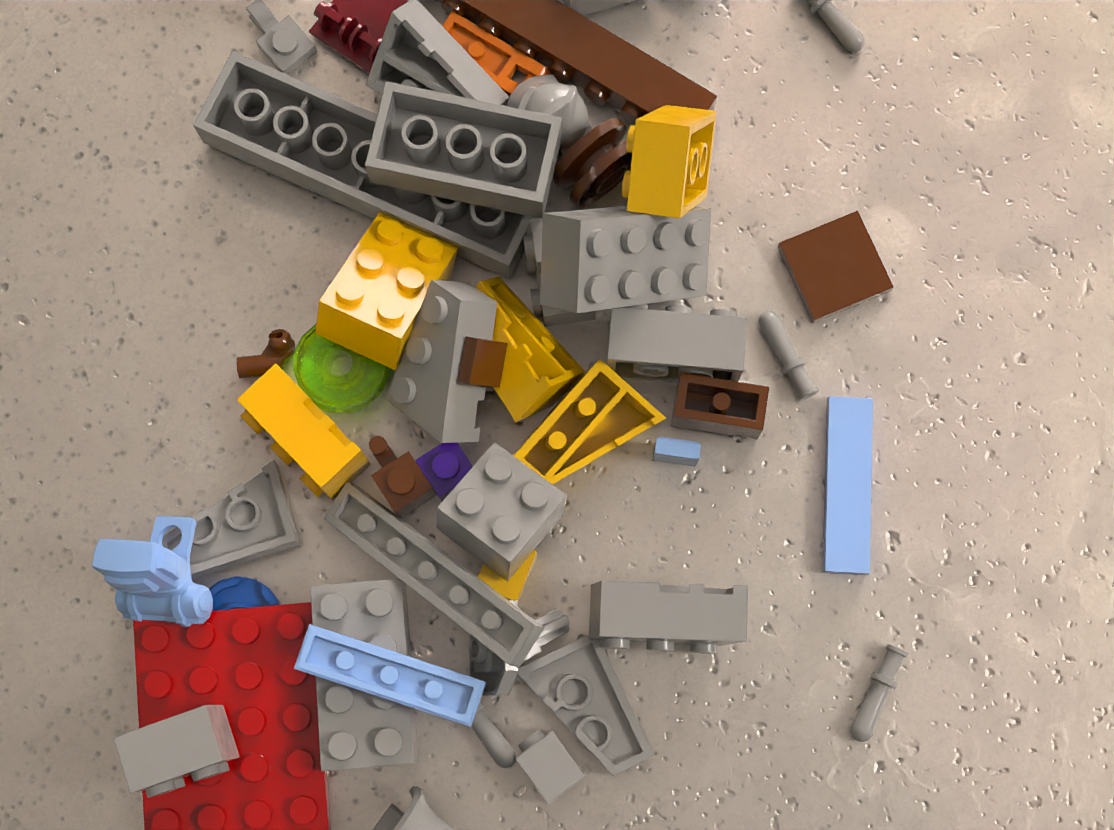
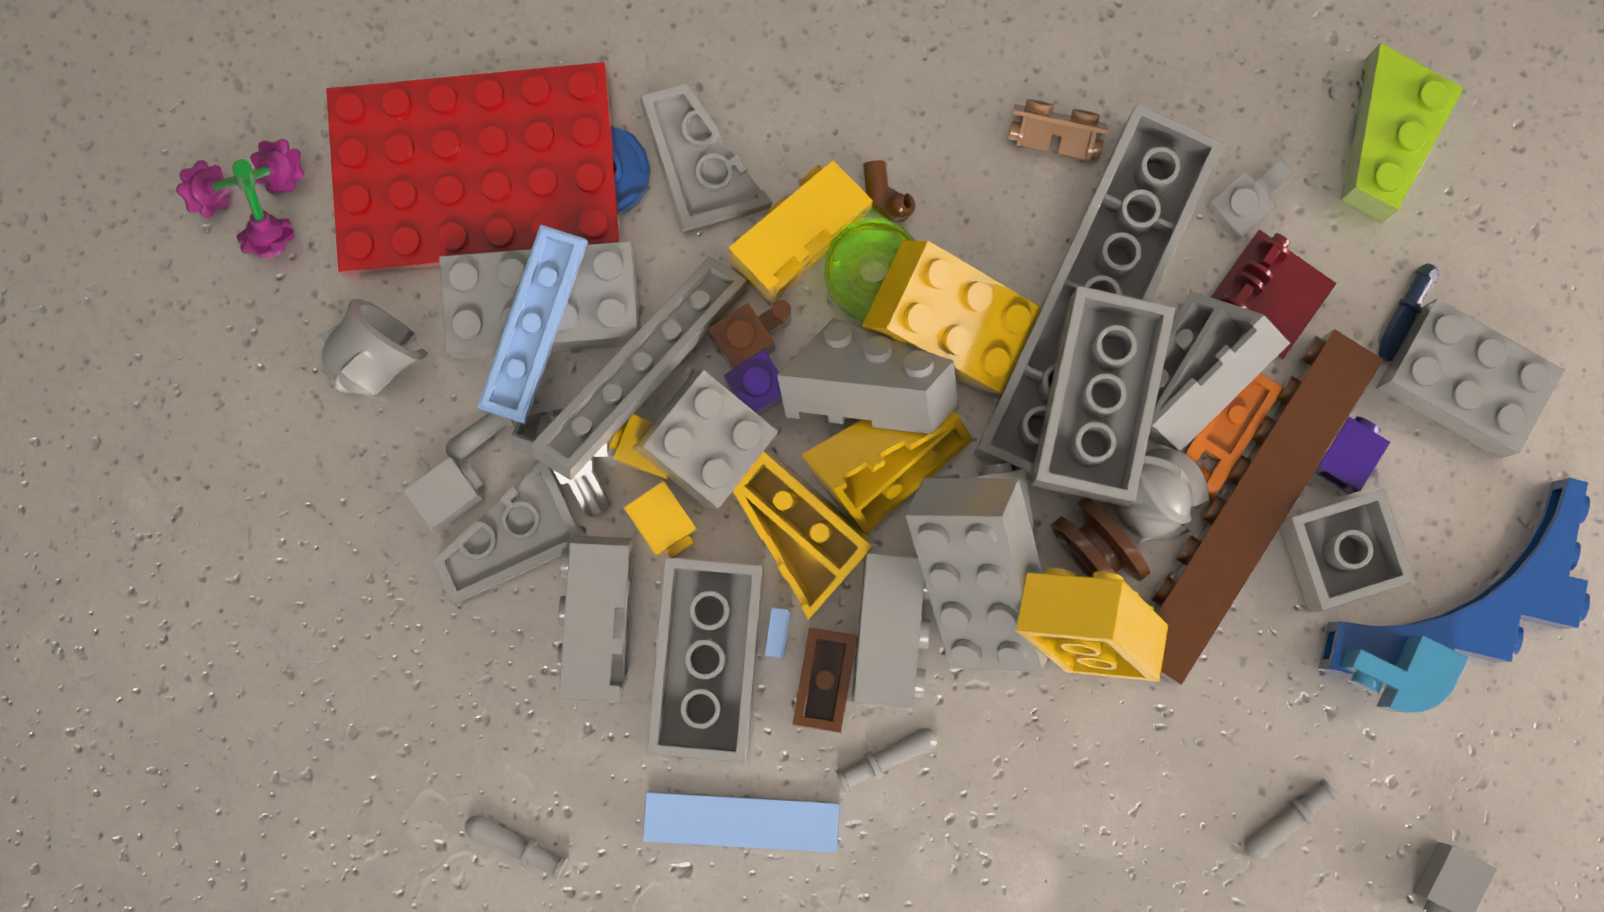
camera: 90 degrees right, 5 degrees up
light blue piece [92,516,213,627] -> none
light grey brick [114,705,240,798] -> none
reddish brown tile [458,336,508,388] -> none
reddish brown tile [778,211,894,323] -> none
none -> yellow brick [624,481,699,558]
none -> light grey brick [647,557,764,763]
none -> medium nougat hinge [1008,99,1108,161]

